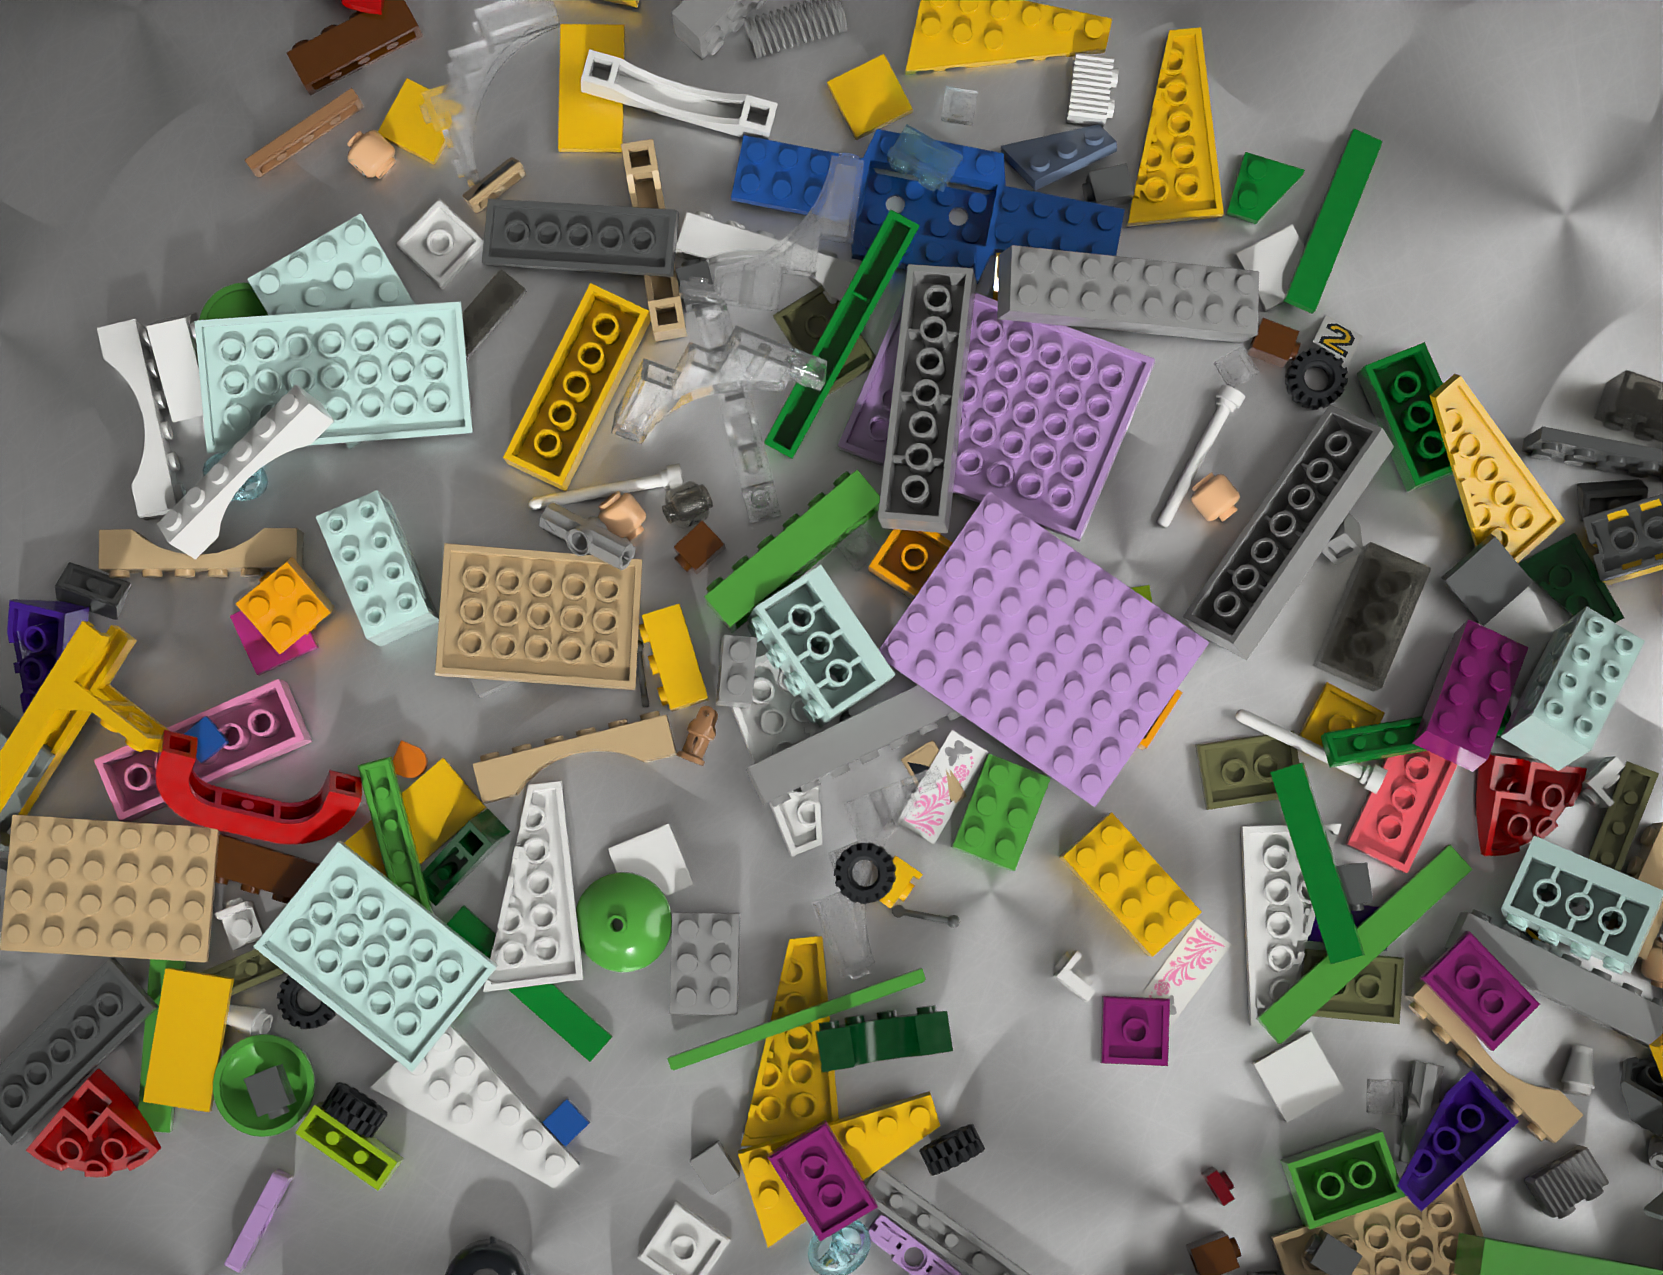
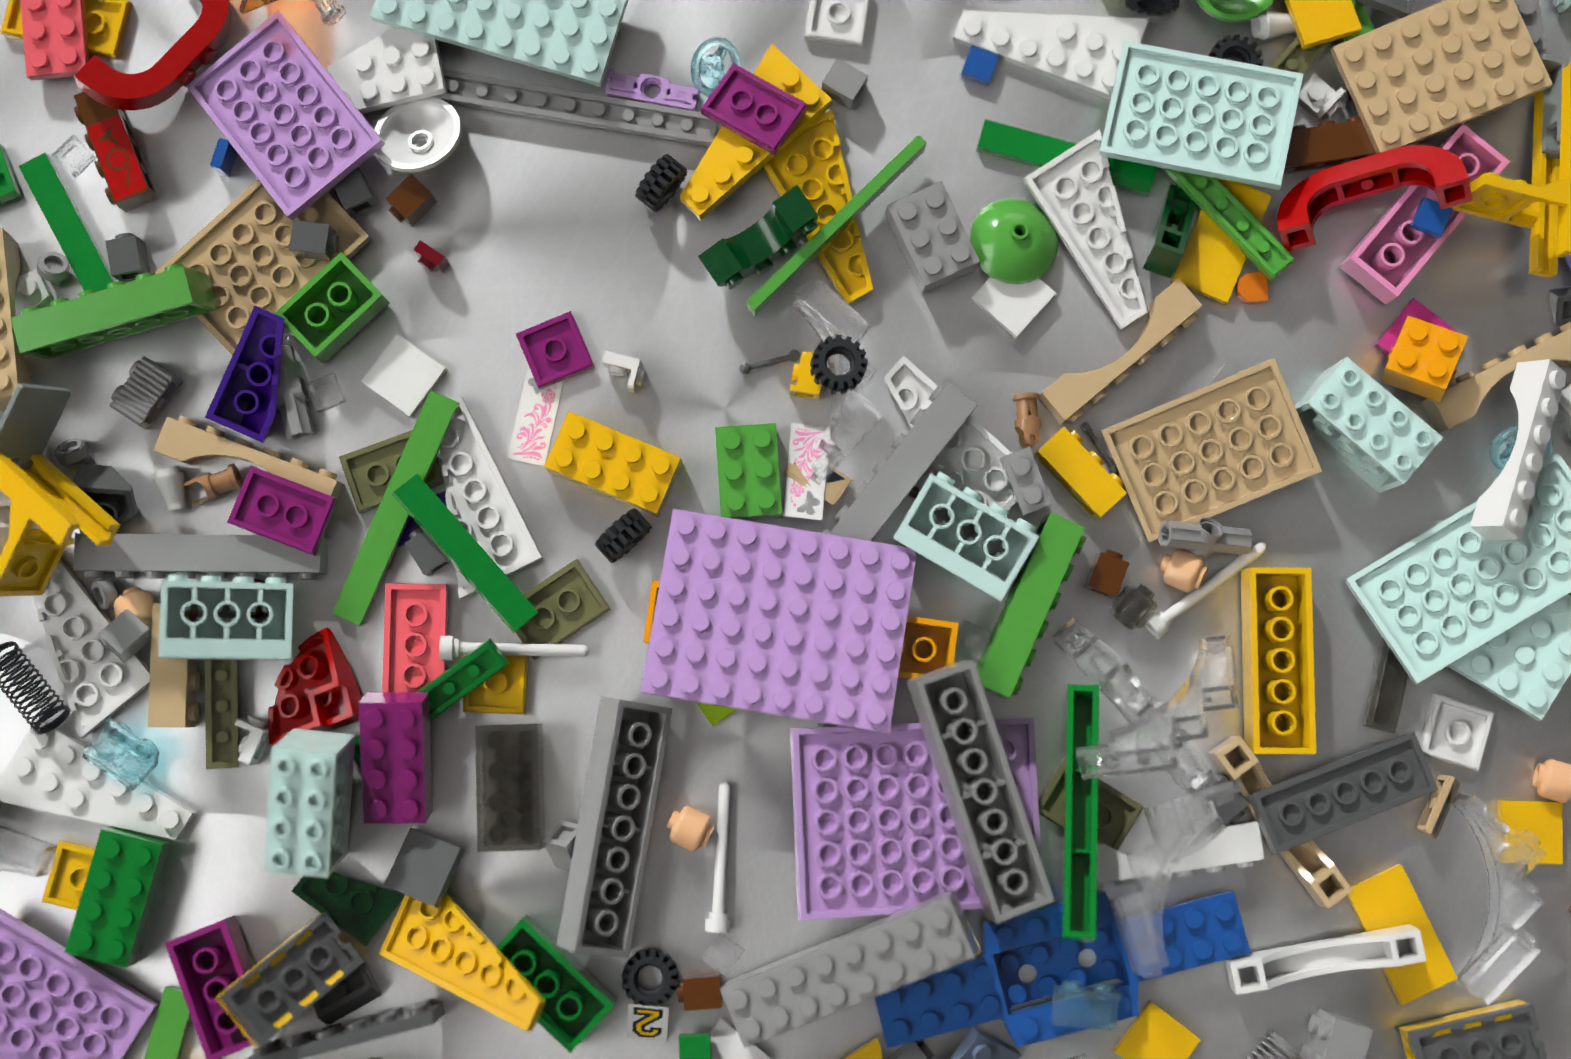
camera: 155 degrees right, 0 degrees up
none -> medium nougat piece [183,463,243,505]
none -> black tyre [595,508,652,563]

